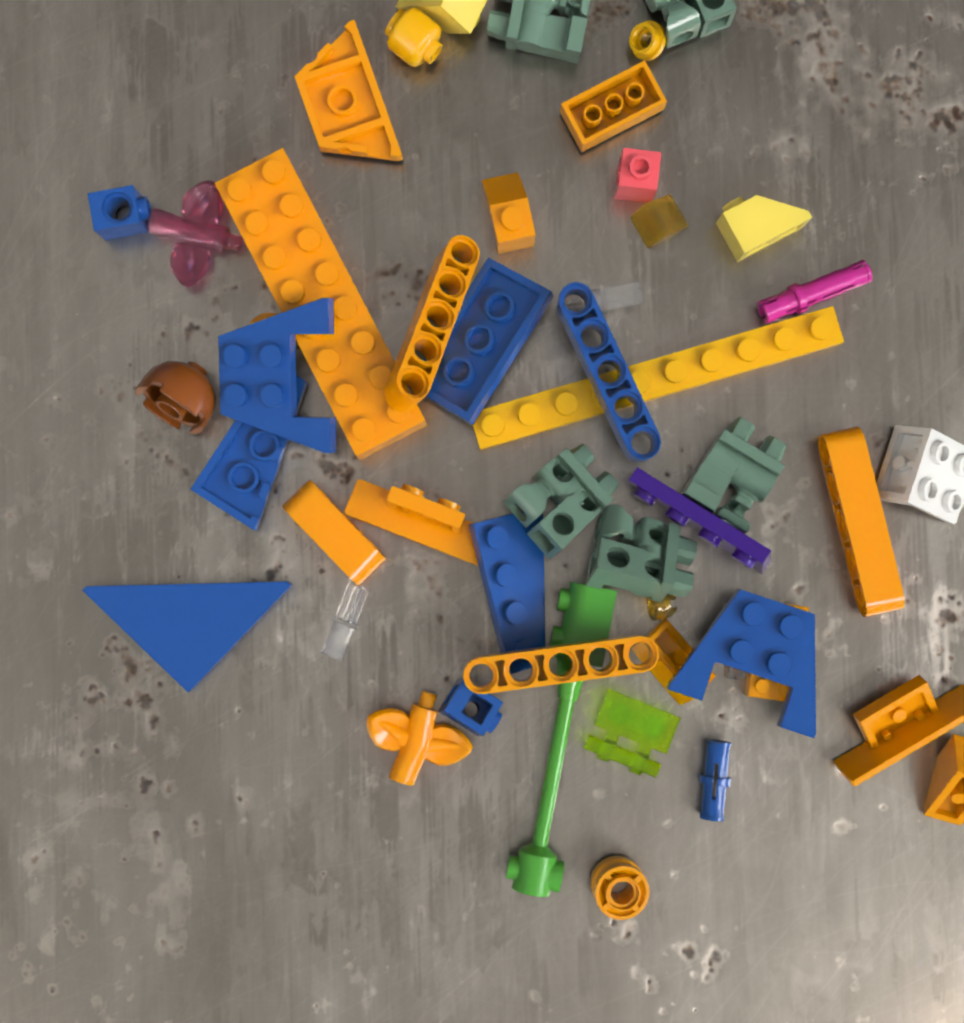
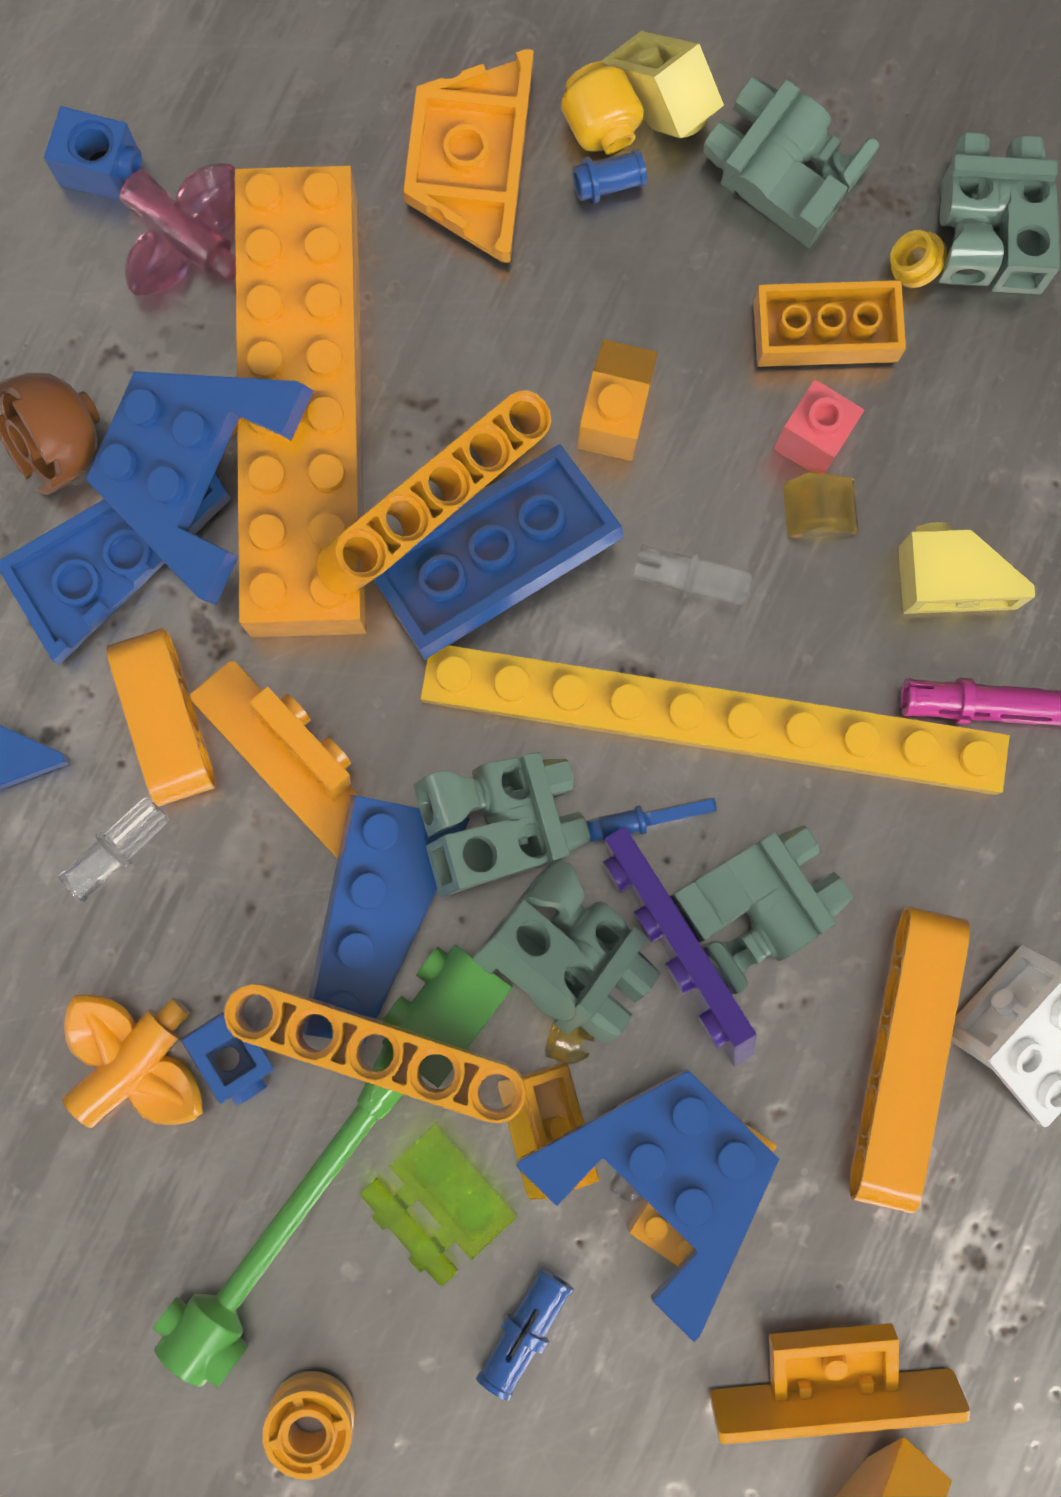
camera: 20 degrees right, 5 degrees down
blue beam [556,282,661,462] -> none
none -> blue pin [572,149,647,204]
none -> blue piece [586,798,717,842]

